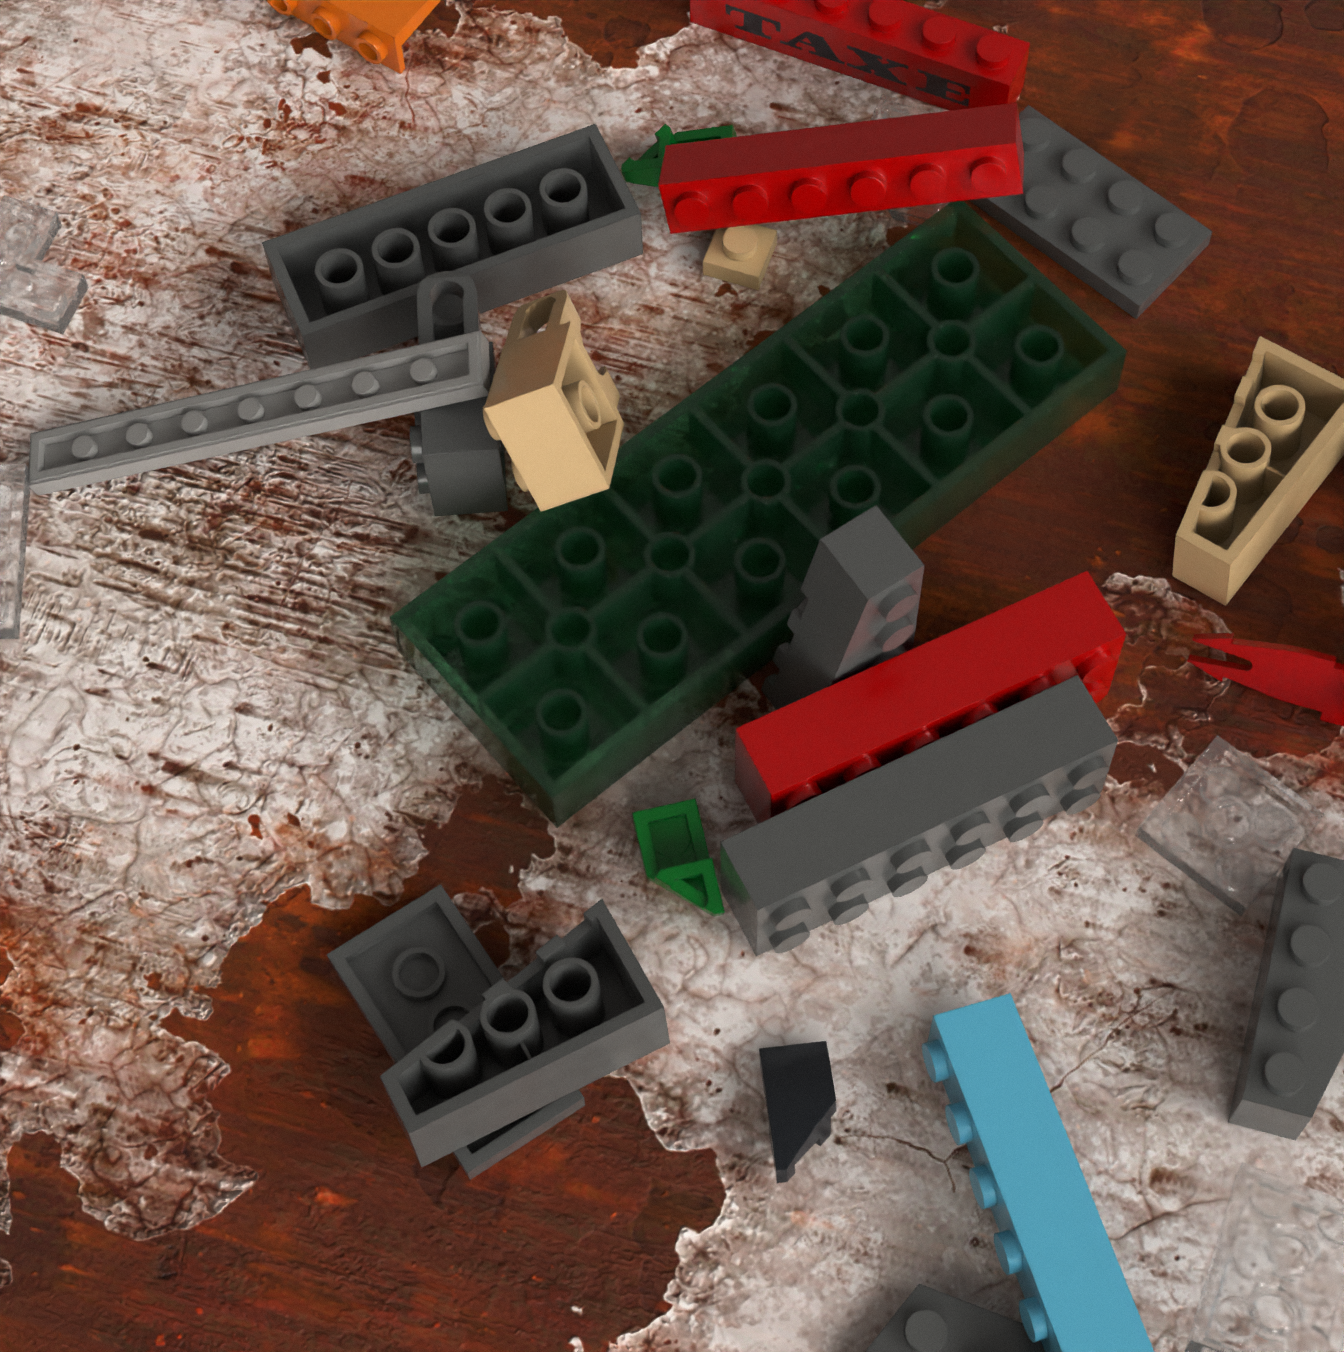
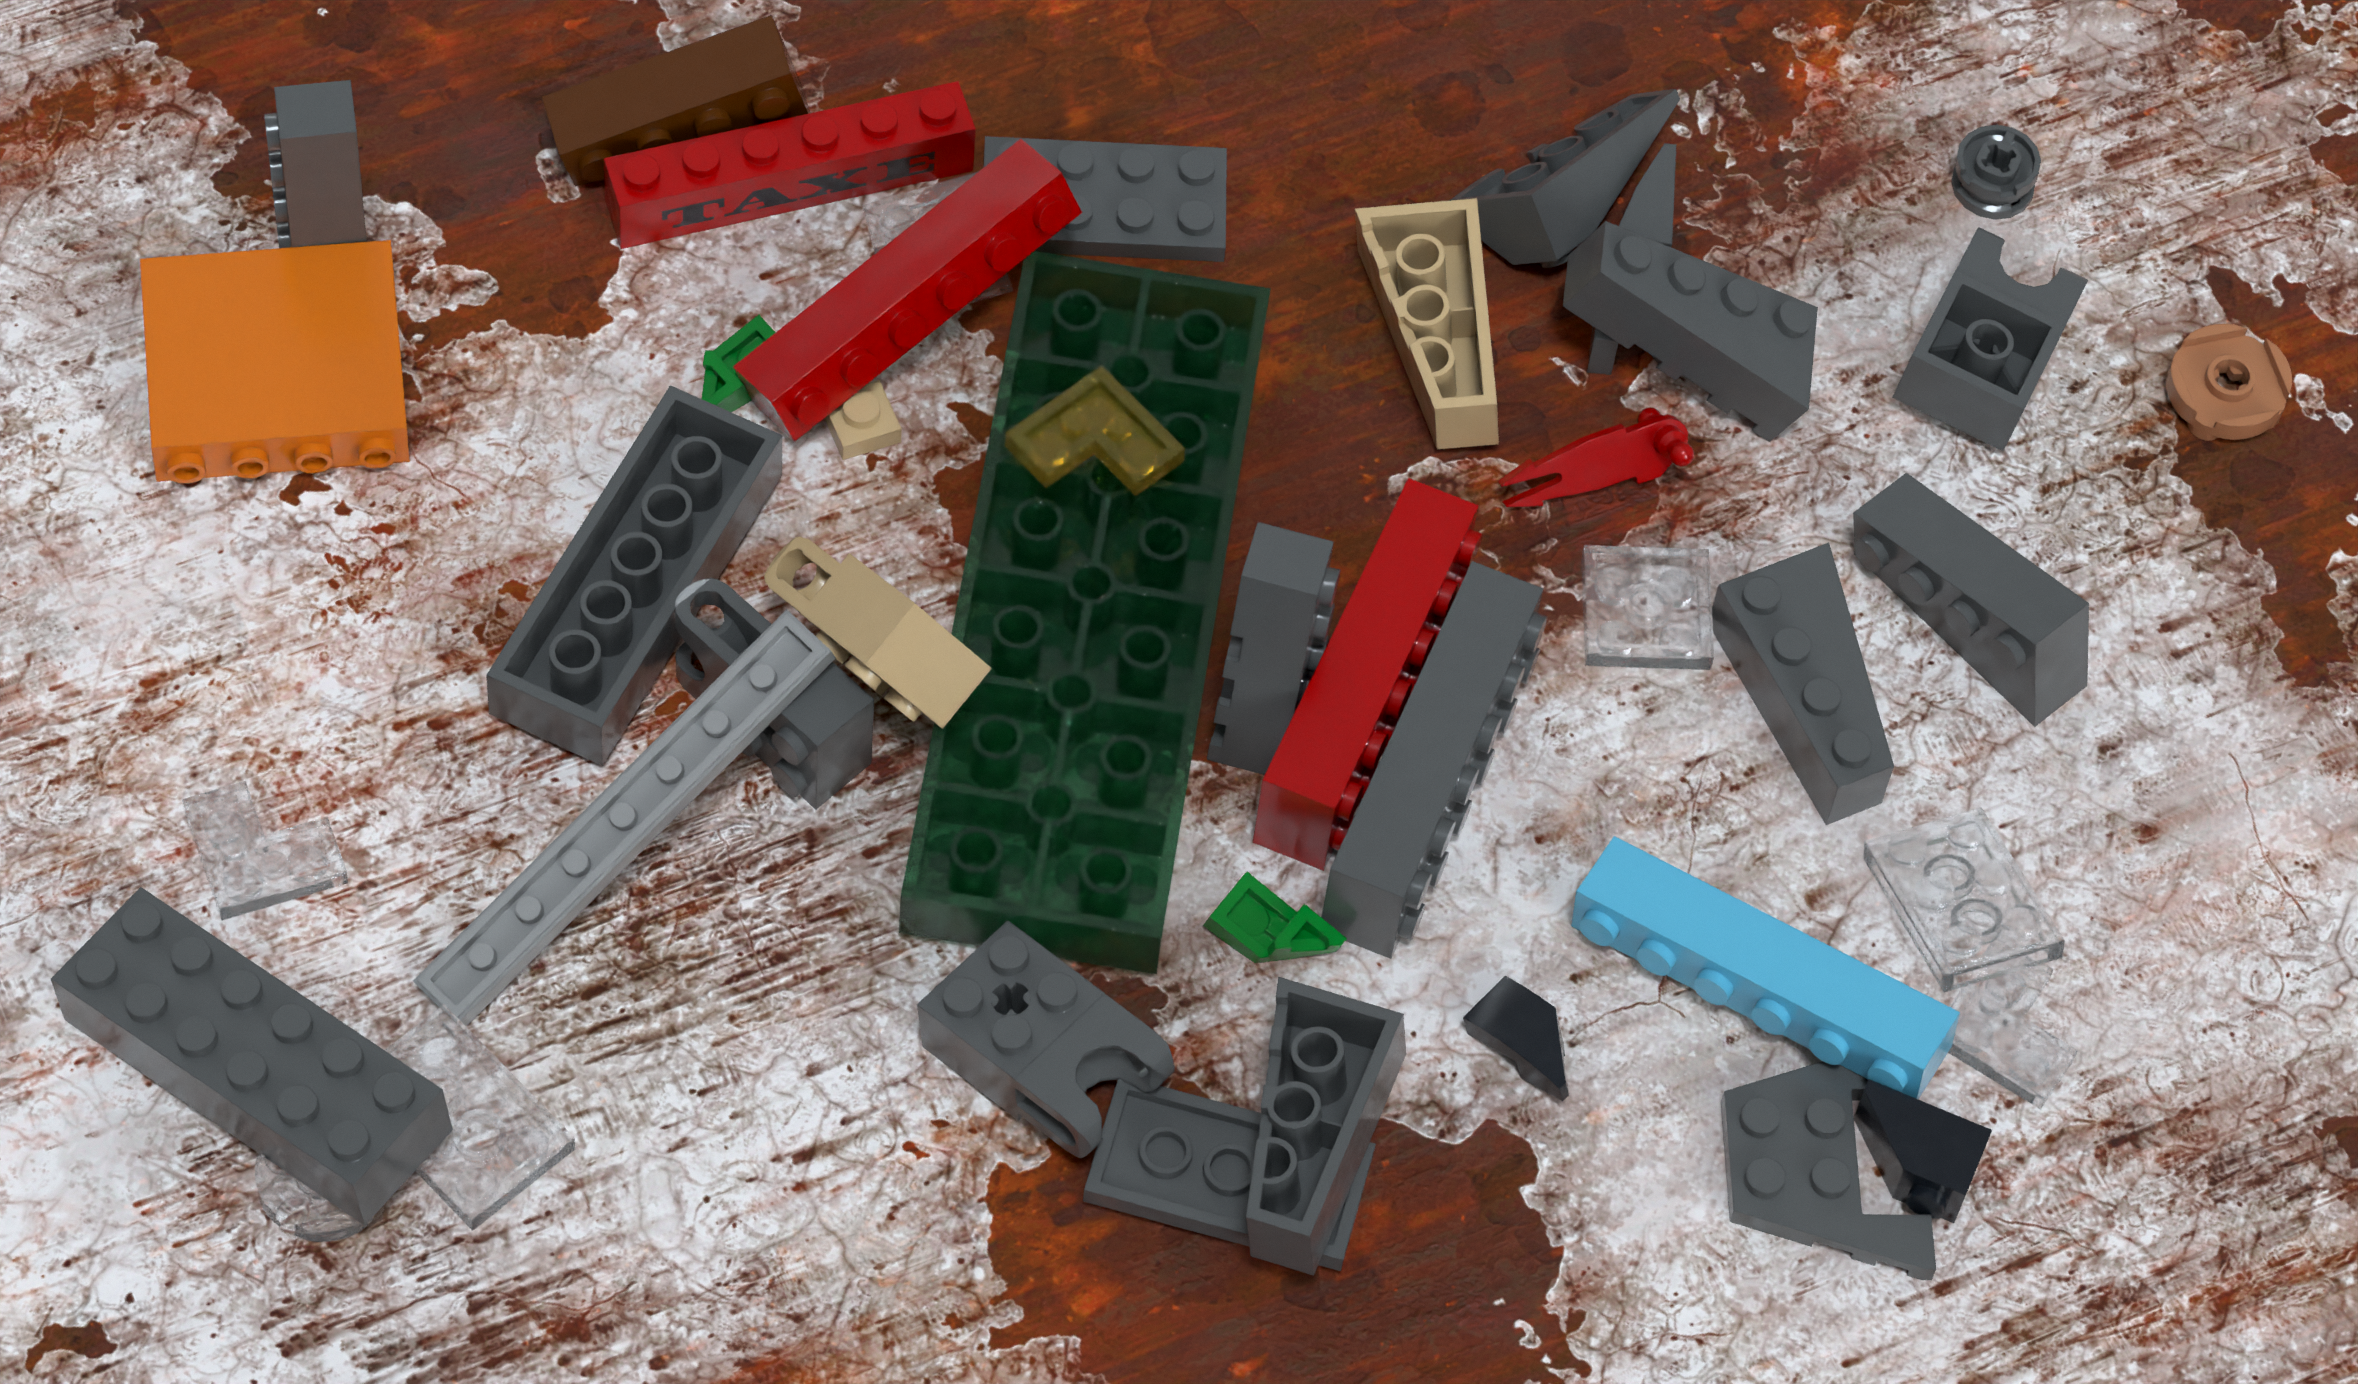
camera: 50 degrees left, 5 degrees down
none -> dark grey brick [917,920,1175,1158]
none -> clear yellow plate [1005,366,1185,496]

